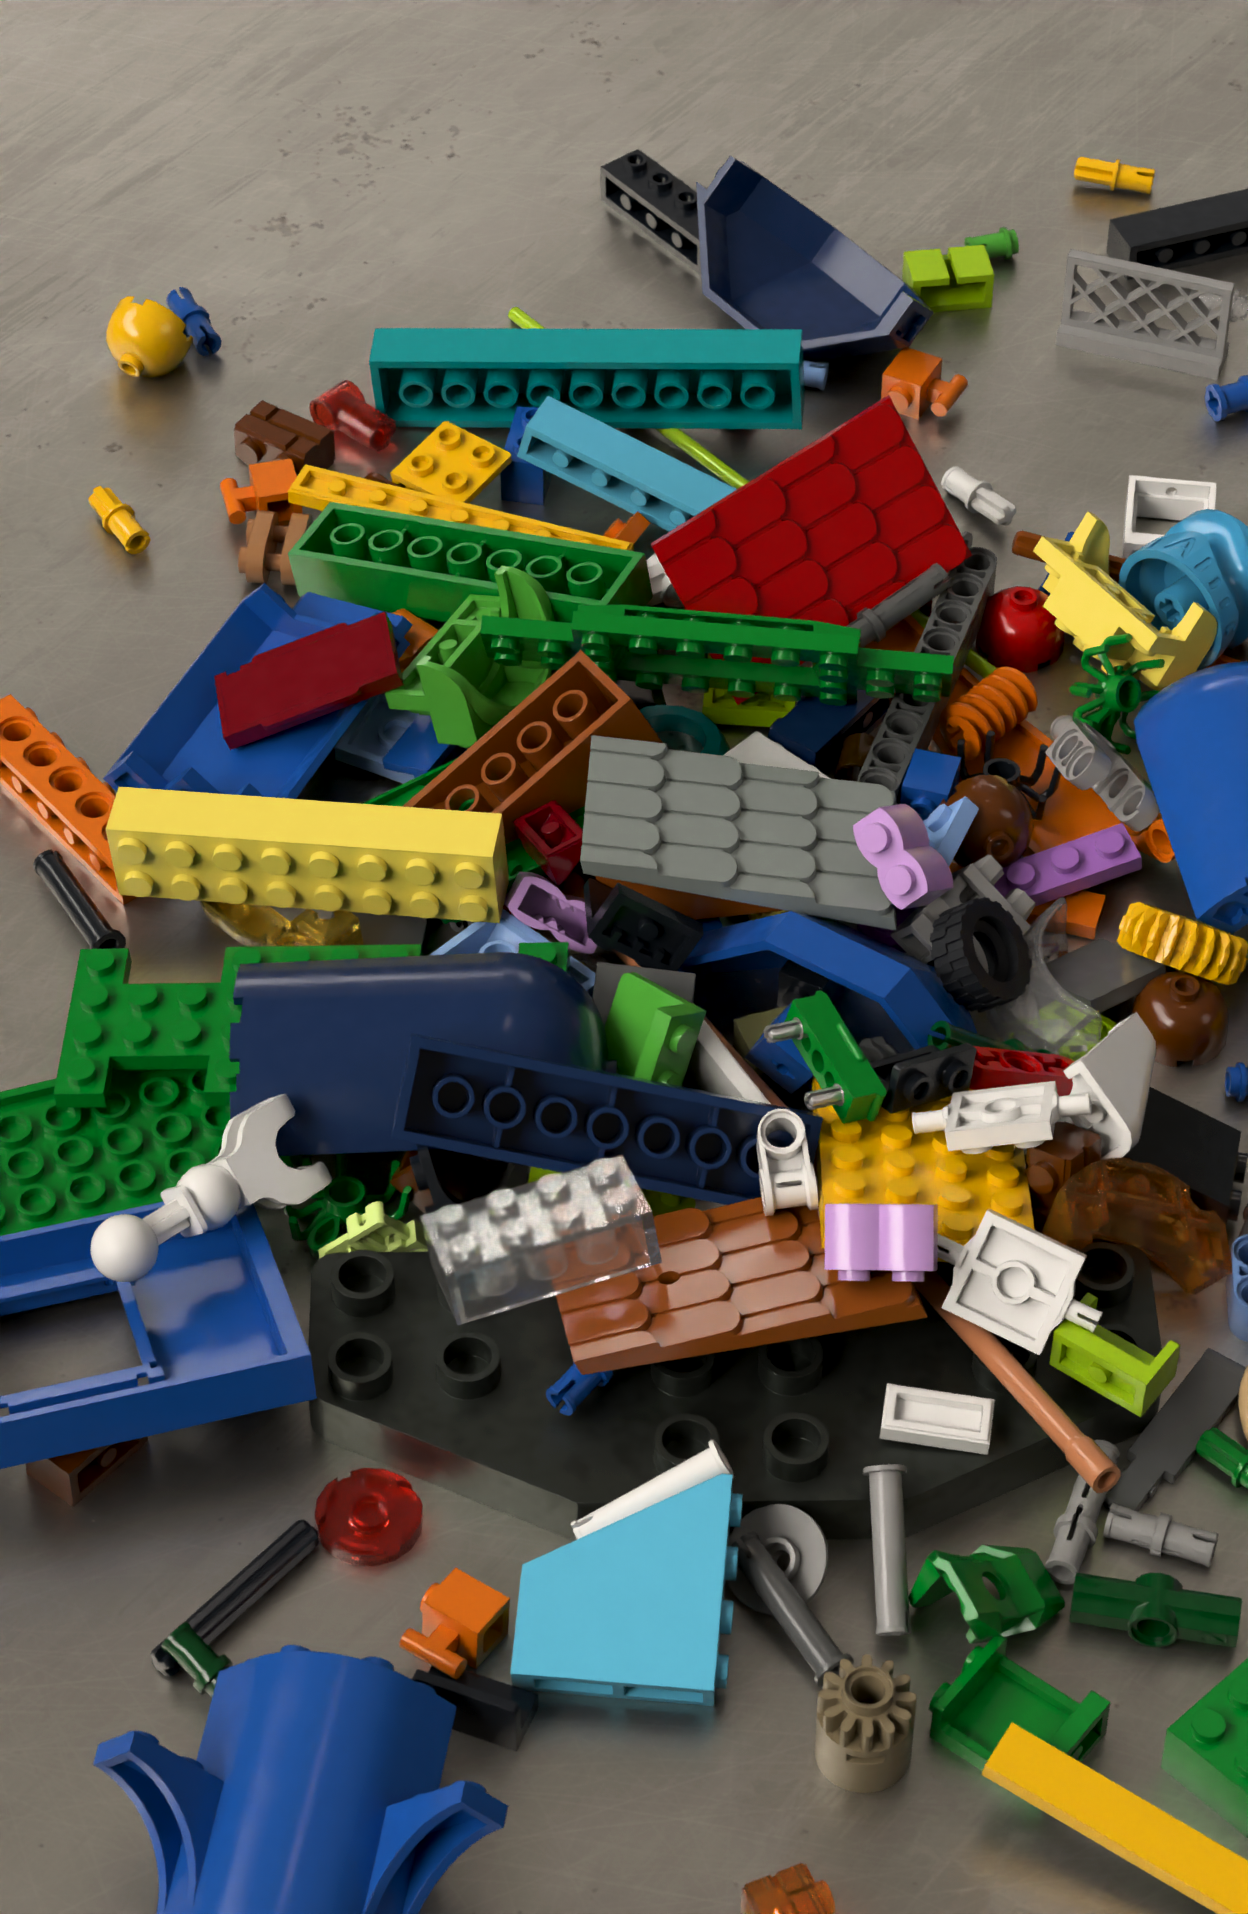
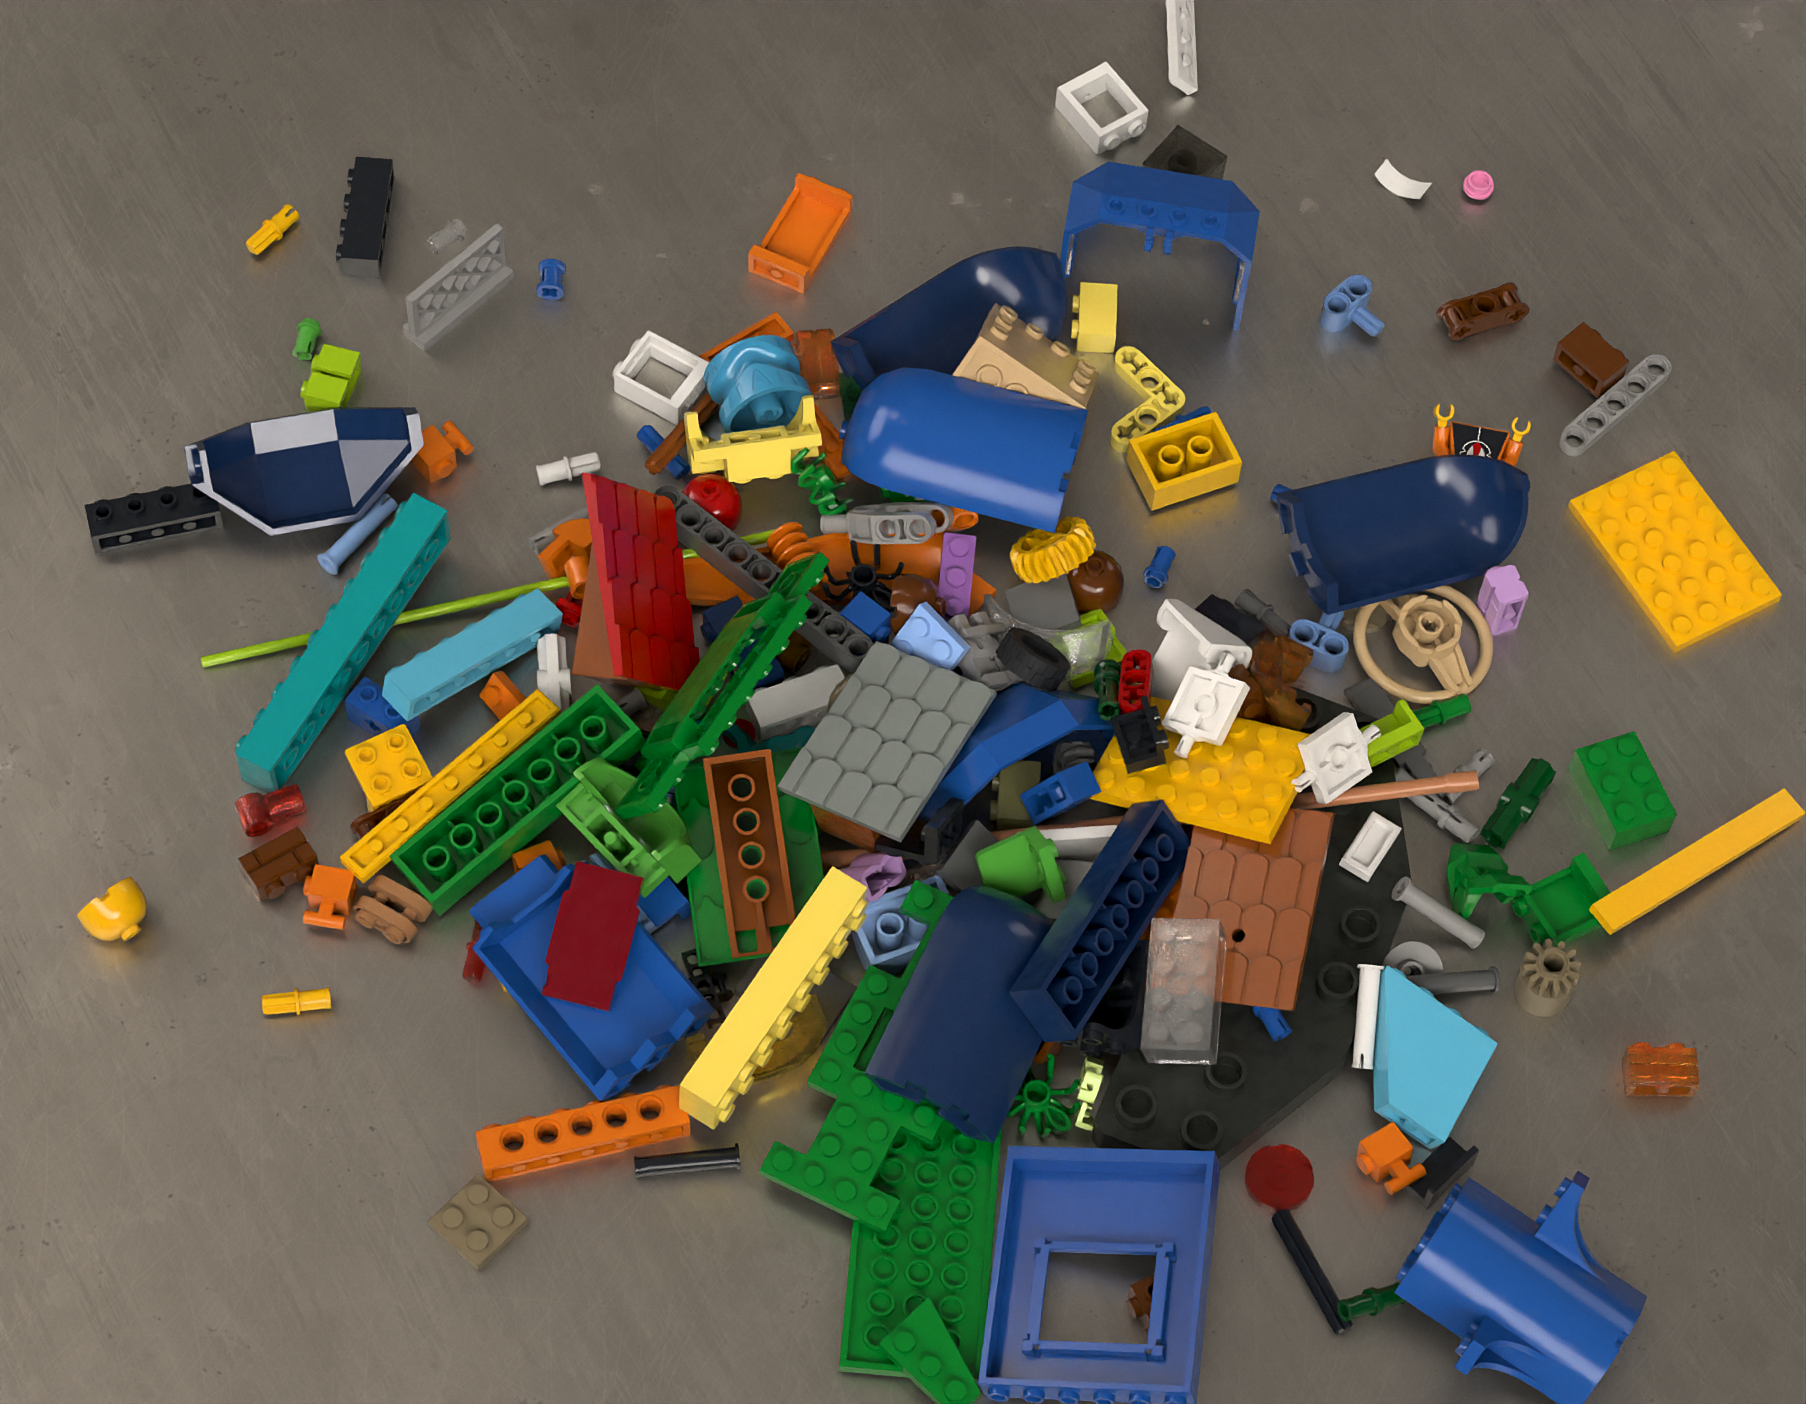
camera: 70 degrees left, 15 degrees up
white piece [90,1094,332,1282] -> none
blue pin [166,287,222,356] -> none
dark red slope [513,800,583,886] -> none
white piece [756,1109,819,1216] -> none
green piece [764,990,887,1124] -> none
lavender brick [825,1203,938,1282] -> none
dark grey pin [846,563,952,648] -> none
lavender brick [853,804,953,910] -> none

